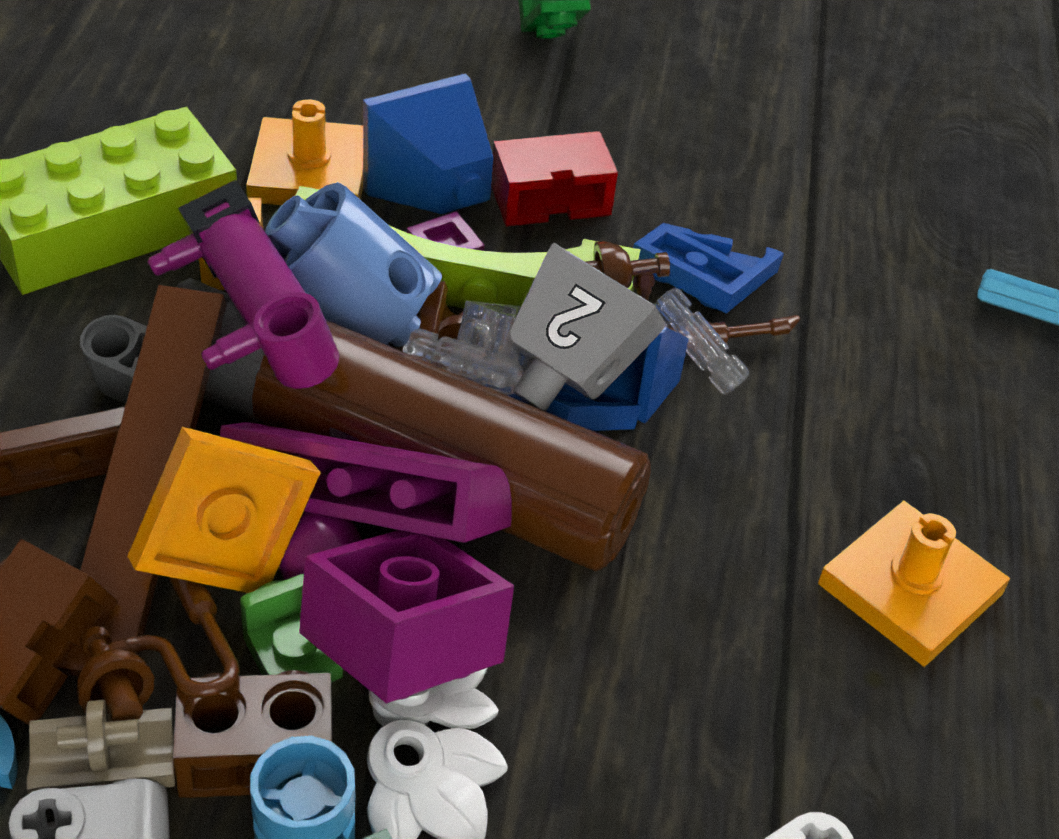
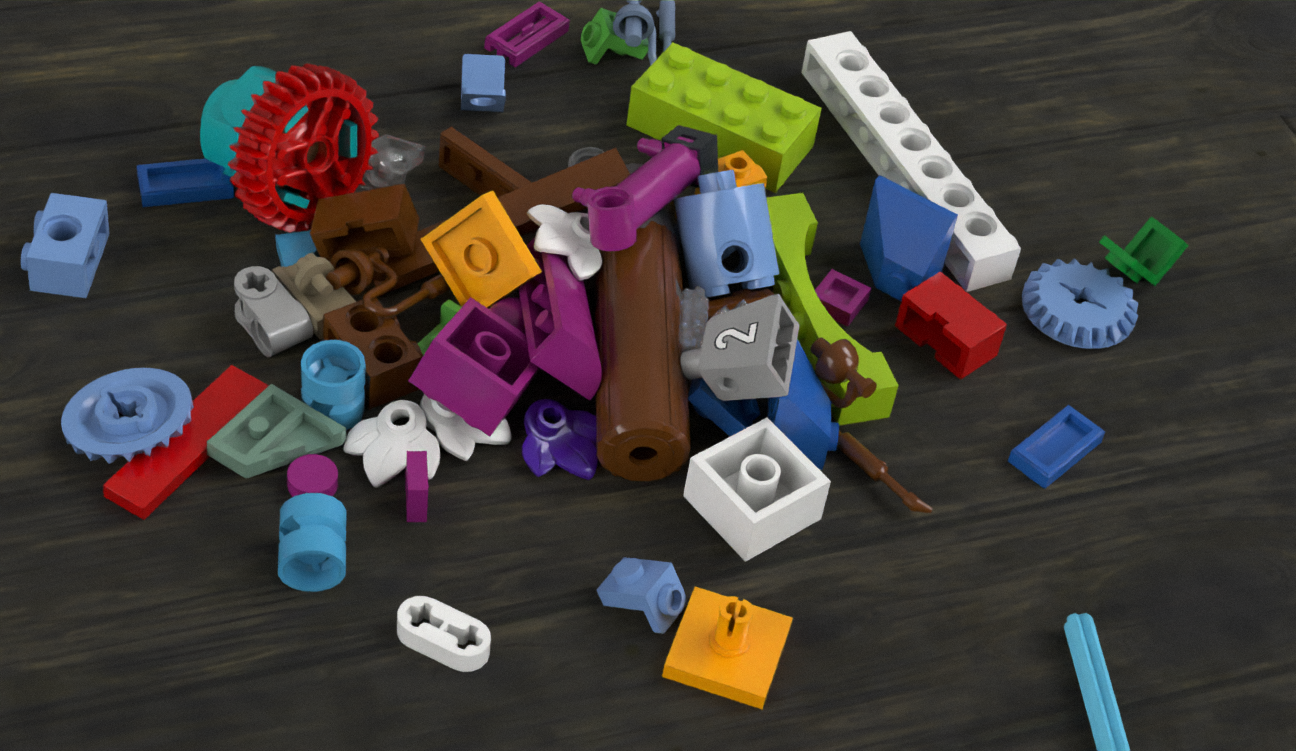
camera: 60 degrees right, 0 degrees up
light orange tile [246,99,363,205] -> none
blue wing [633,223,784,314] -> none
clear axle [654,288,749,395] -> none
none -> magenta tile [405,451,428,522]
none -> dark purple plate [522,399,598,480]
none -> white plate [527,204,602,280]
none -> medium blue bracket [596,557,688,634]
none -> white brick [683,417,831,562]
none -> white brick [801,31,1021,292]
none -> blue tile [1008,405,1105,489]
none -> medium blue gear [1022,258,1138,349]

